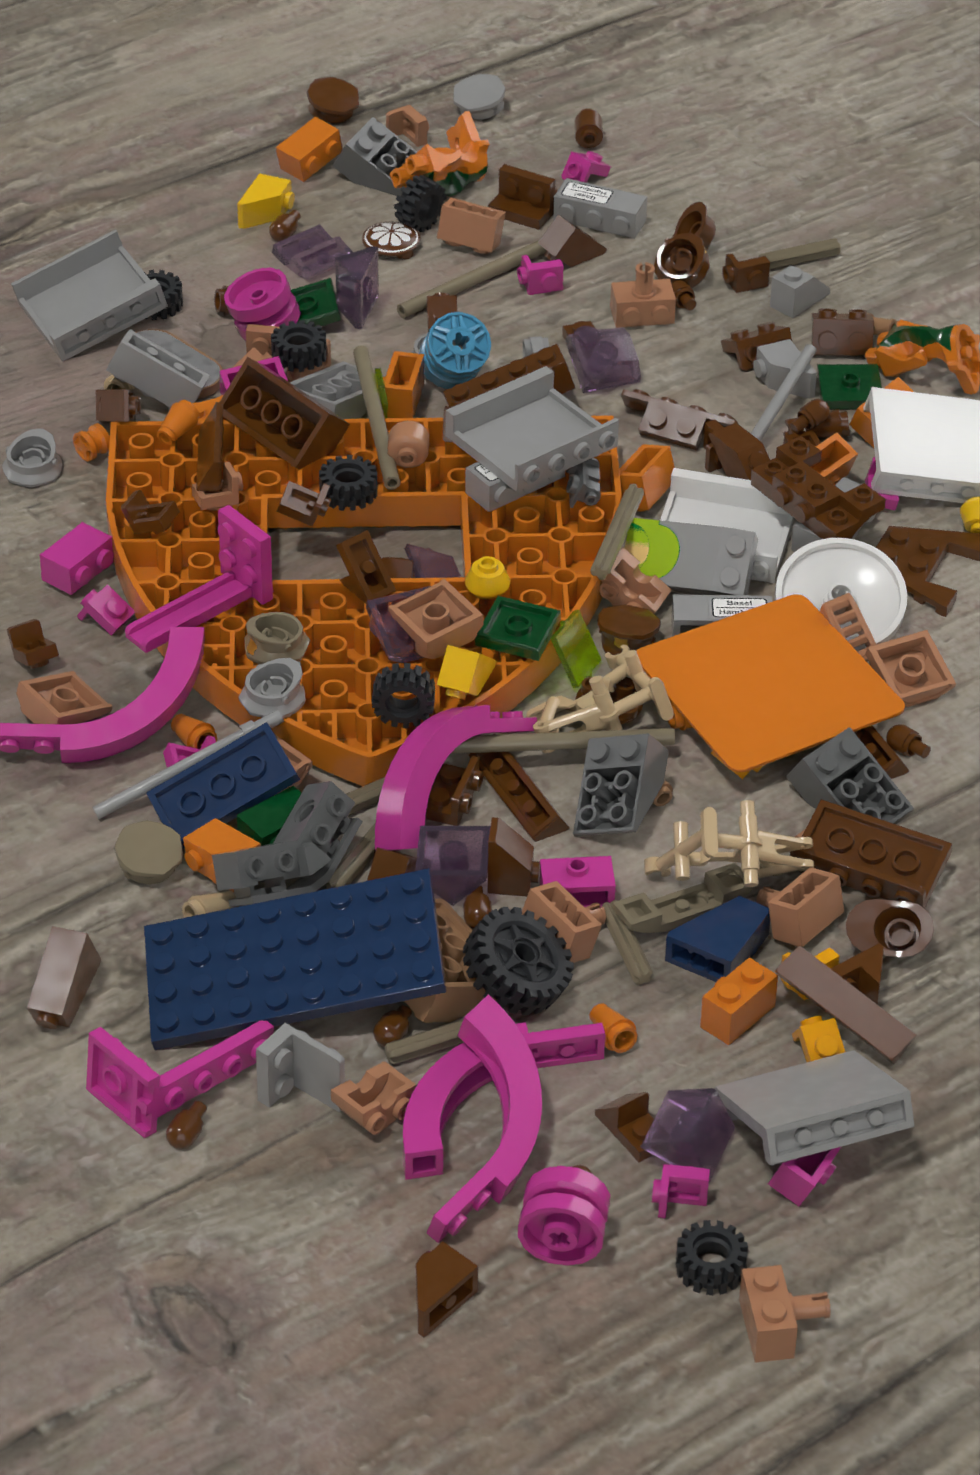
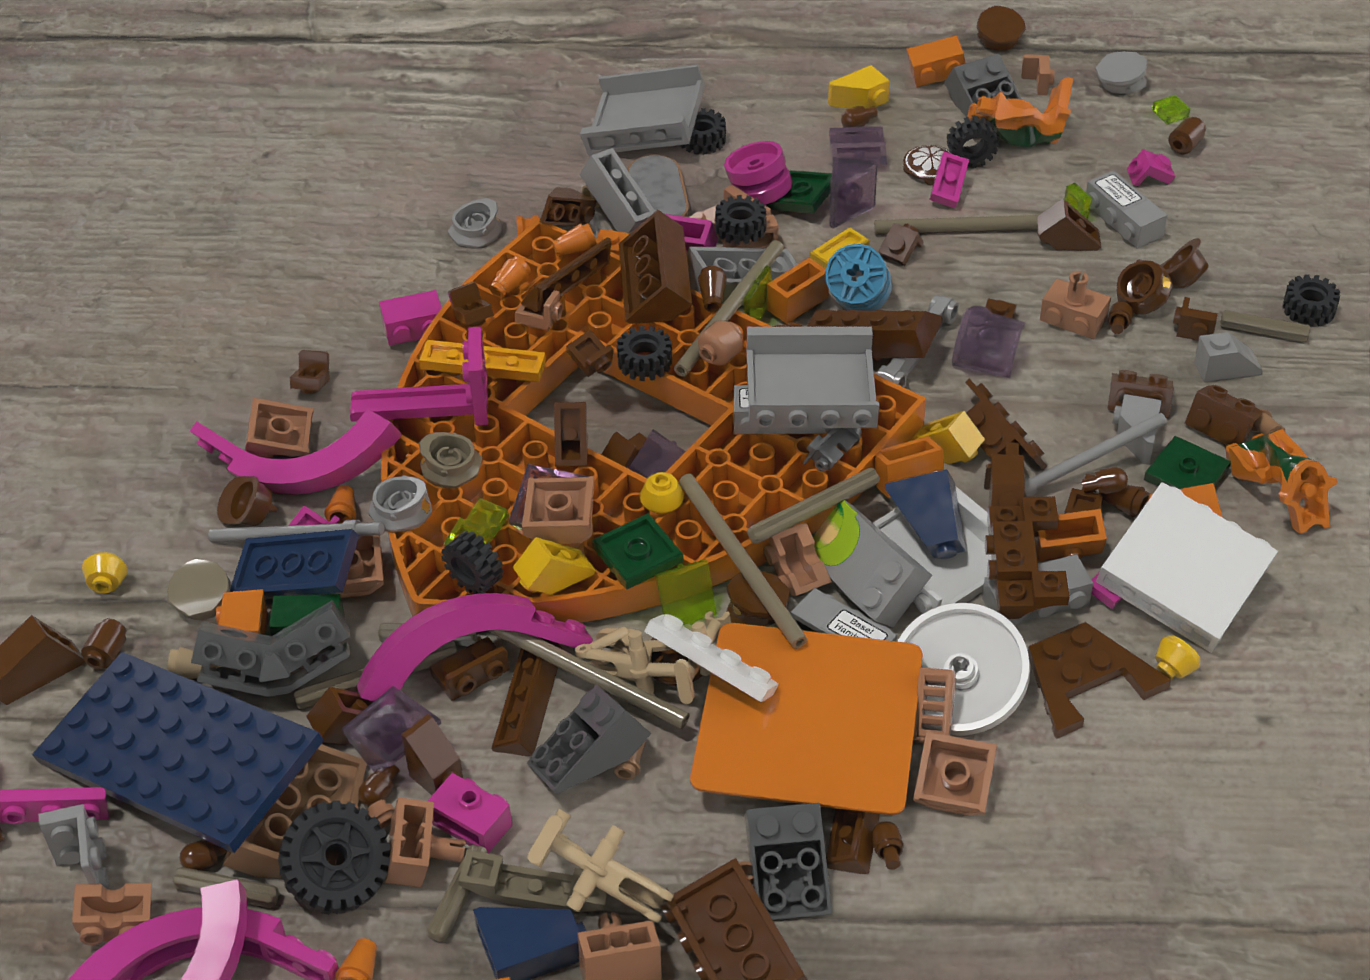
camera: 40 degrees right, 5 degrees up
dark pink bracket [77,584,135,636] -> none
nougat brick [437,198,506,254] -> none
reddish brown bracket [488,164,558,230] -> none
dark pink bracket [517,255,564,295] -> none
none -> reddish brown brick [81,618,127,669]
none -> yellow cone [82,552,128,594]
none -> reddish brown piece [217,476,277,526]
none -> light orange plate [419,340,546,382]
none -> clear neon green slope [443,498,509,546]
none -> orange cone [489,257,531,299]
none -> white plate [644,614,779,702]
none -> dark tan piece [679,473,807,649]
none -> reddish brown cone [698,266,727,312]
none -> yellow tile [810,227,870,269]
none -> dark blue slope [885,469,966,559]
none -> yellow slope [910,411,985,465]
none -> dark pink plate [929,151,969,208]
none -> clear neon green tile [1064,183,1091,220]
none -> clear neon green tile [1152,95,1190,125]
none -> black tyre [1282,274,1340,327]

